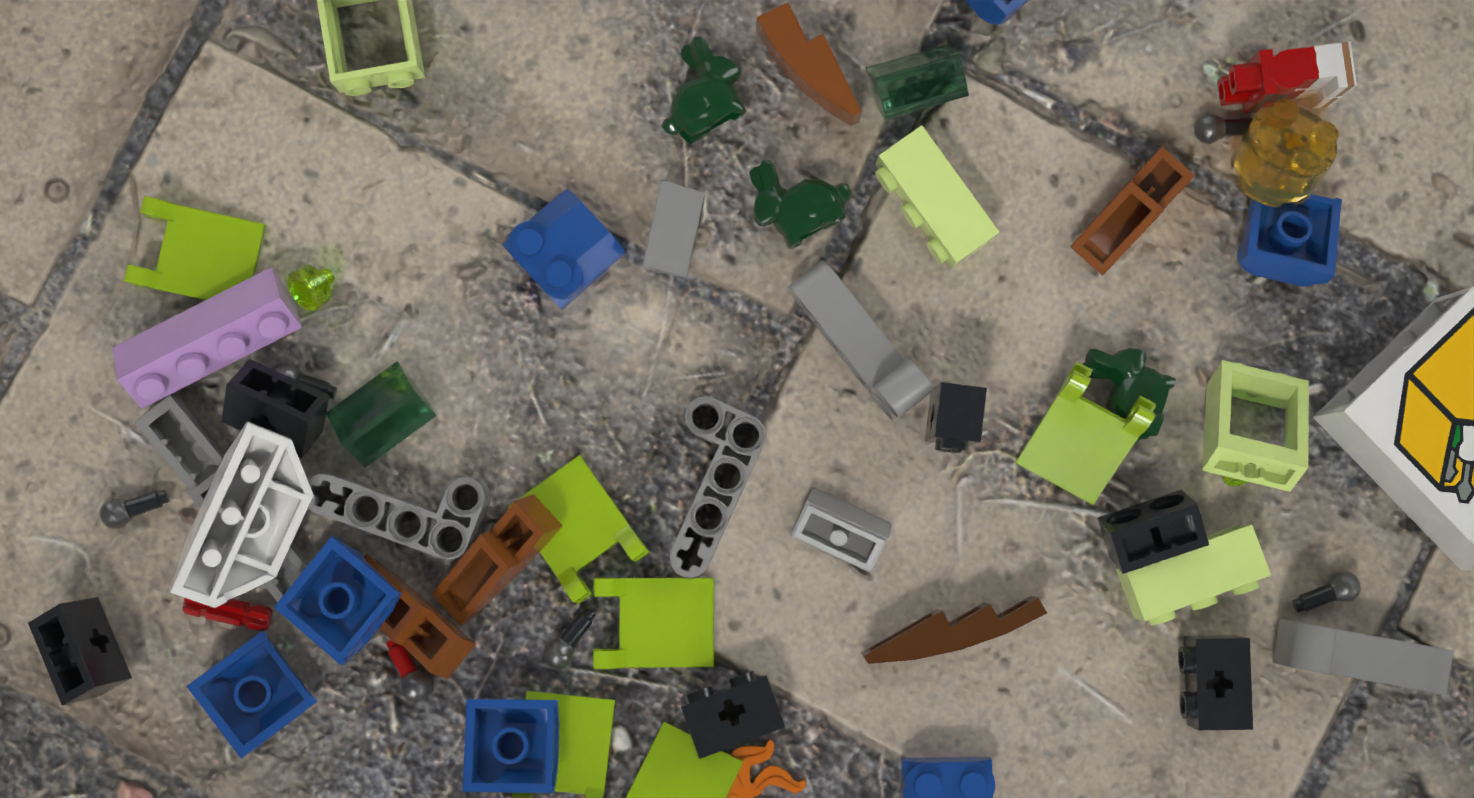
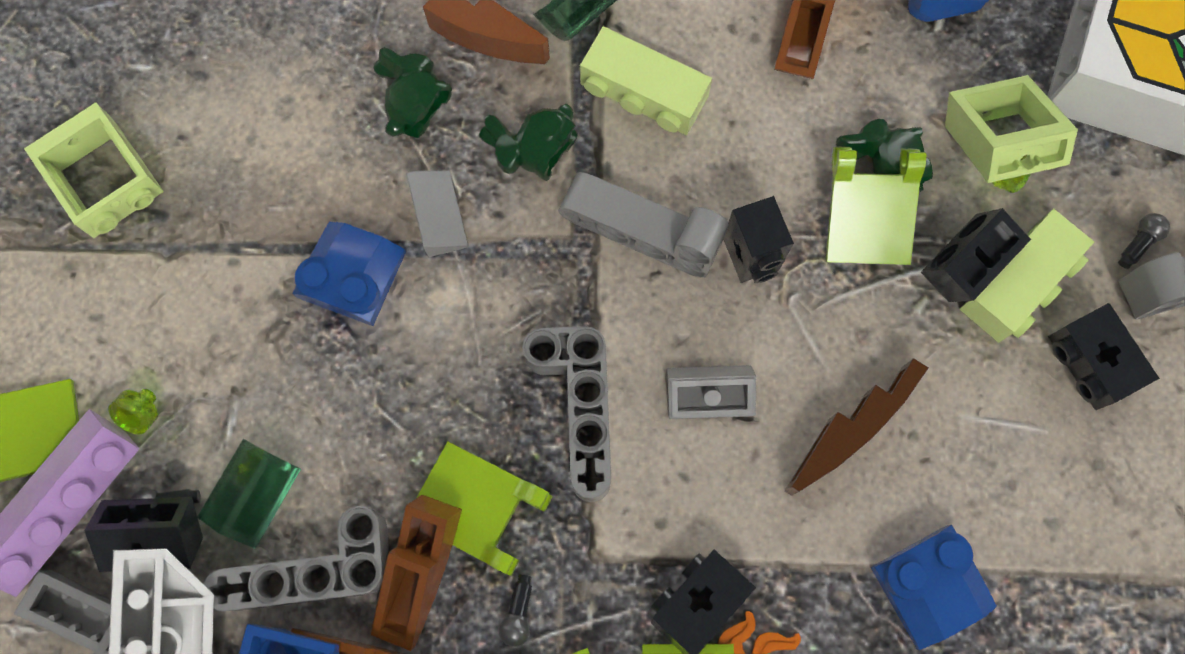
camera: 25 degrees left, 10 degrees down
lime flag [593,577,714,669] -> none

